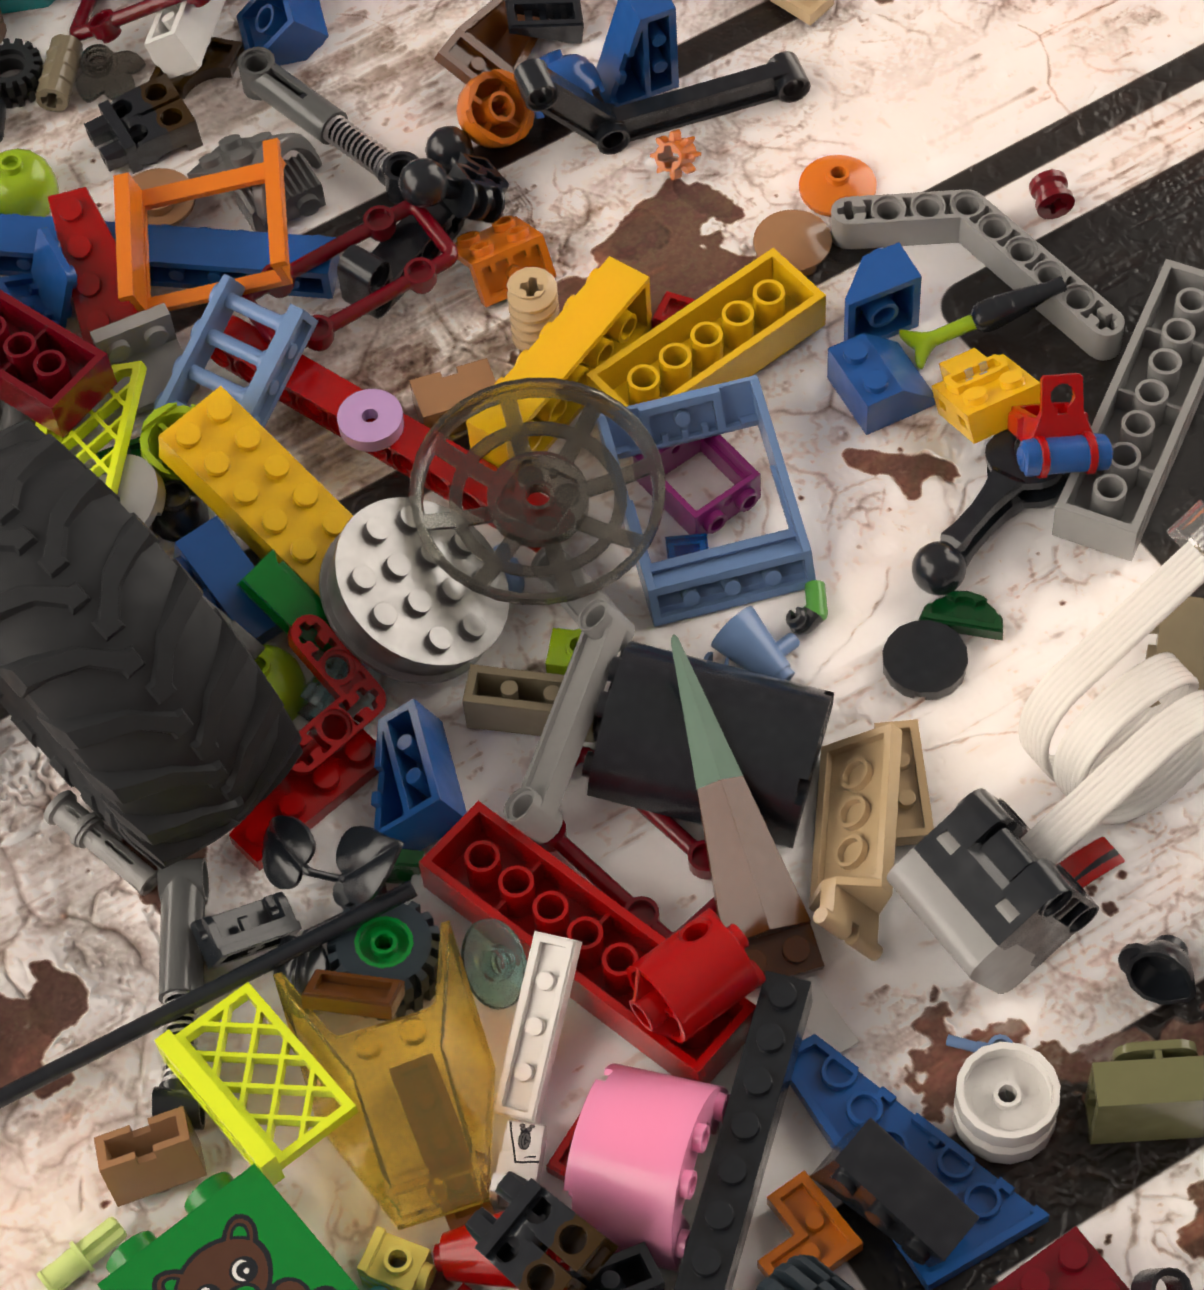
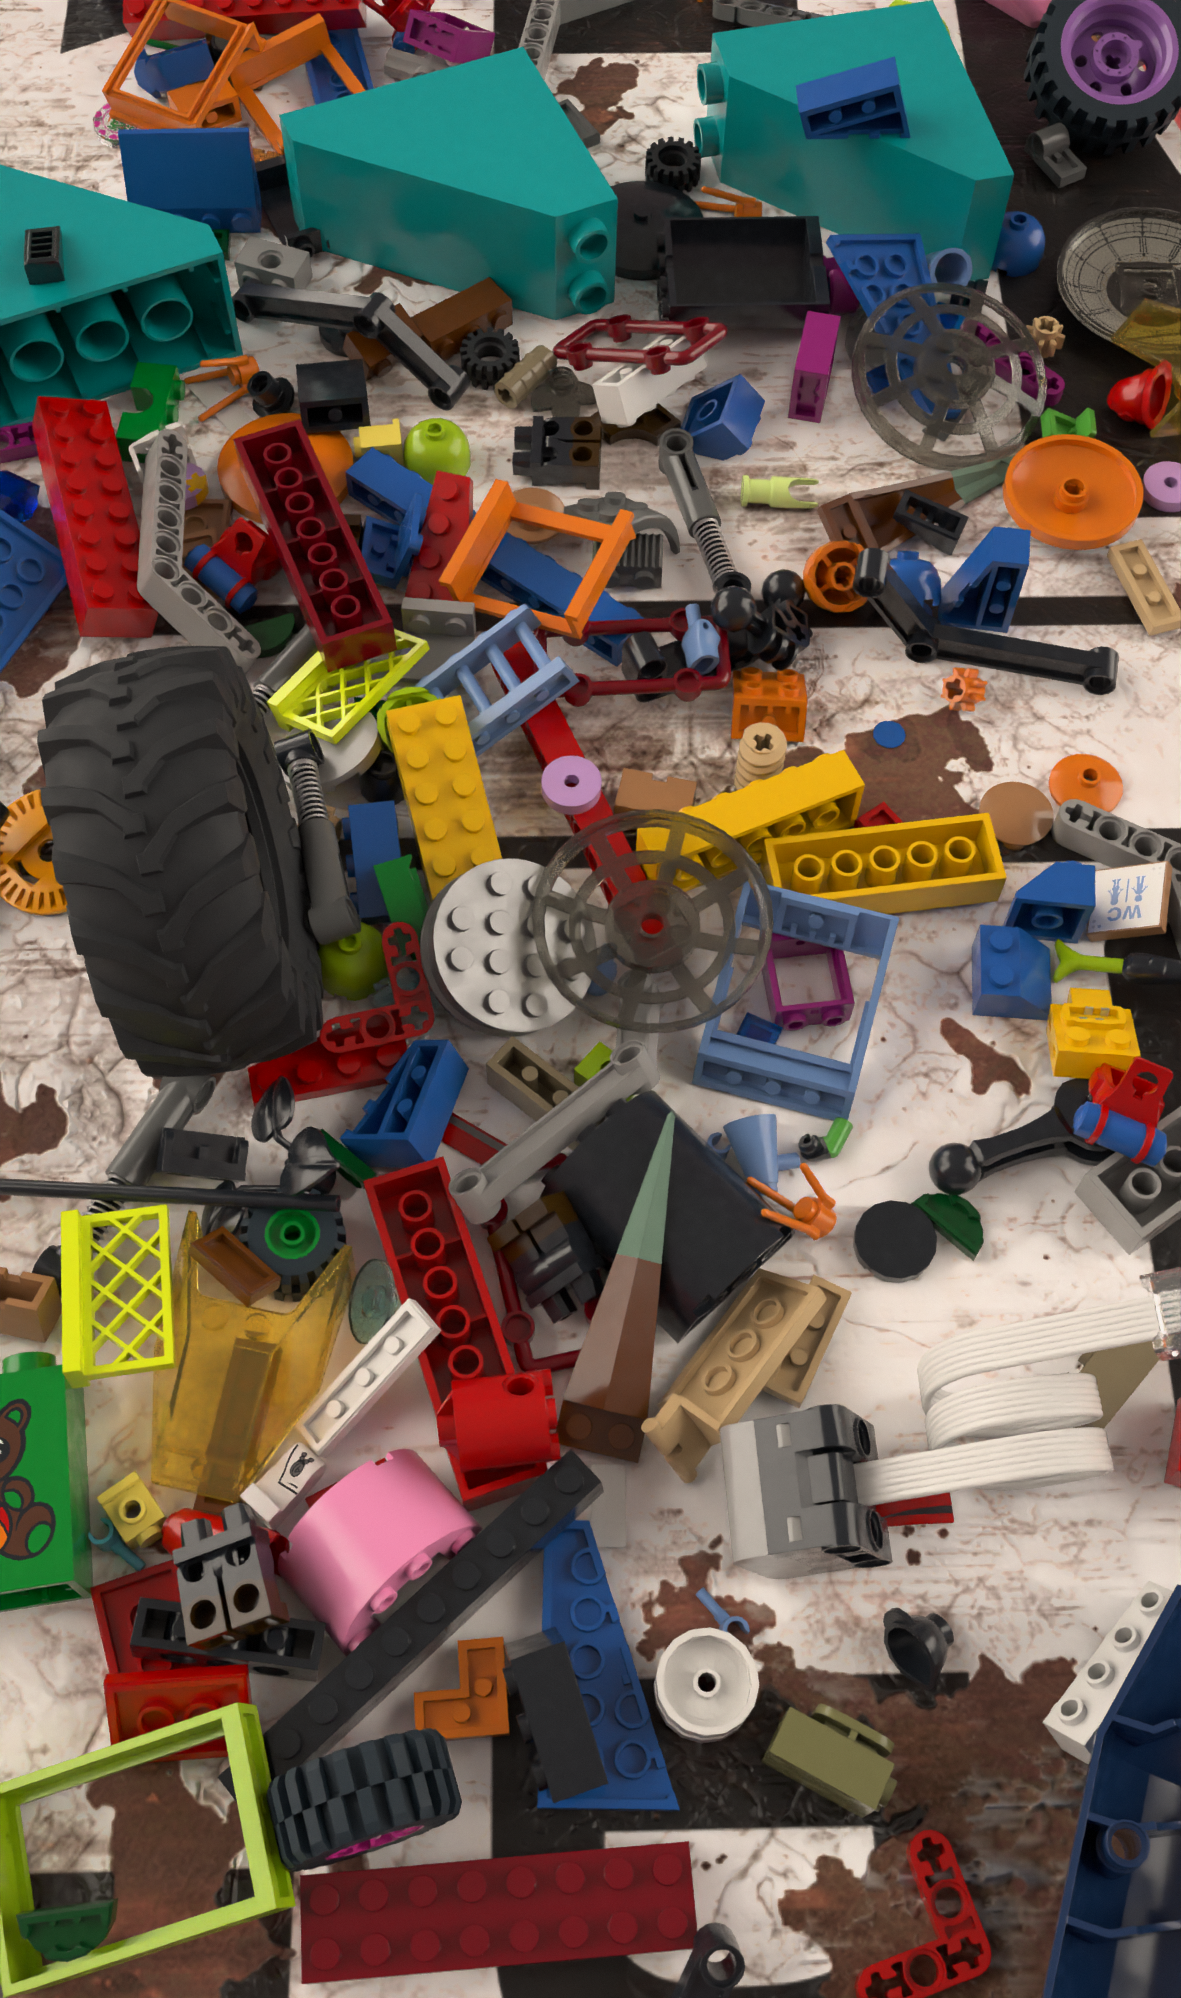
camera: 25 degrees right, 5 degrees up
none -> red sticker [441,1112,508,1165]
none -> black hips [486,1191,606,1324]
none -> medium blue piece [681,604,721,675]
none -> yellowish green piece [740,475,819,509]
none -> orange plant [746,1163,837,1240]
none -> blue sticker [873,721,905,748]
none -> white tile [1086,861,1172,942]

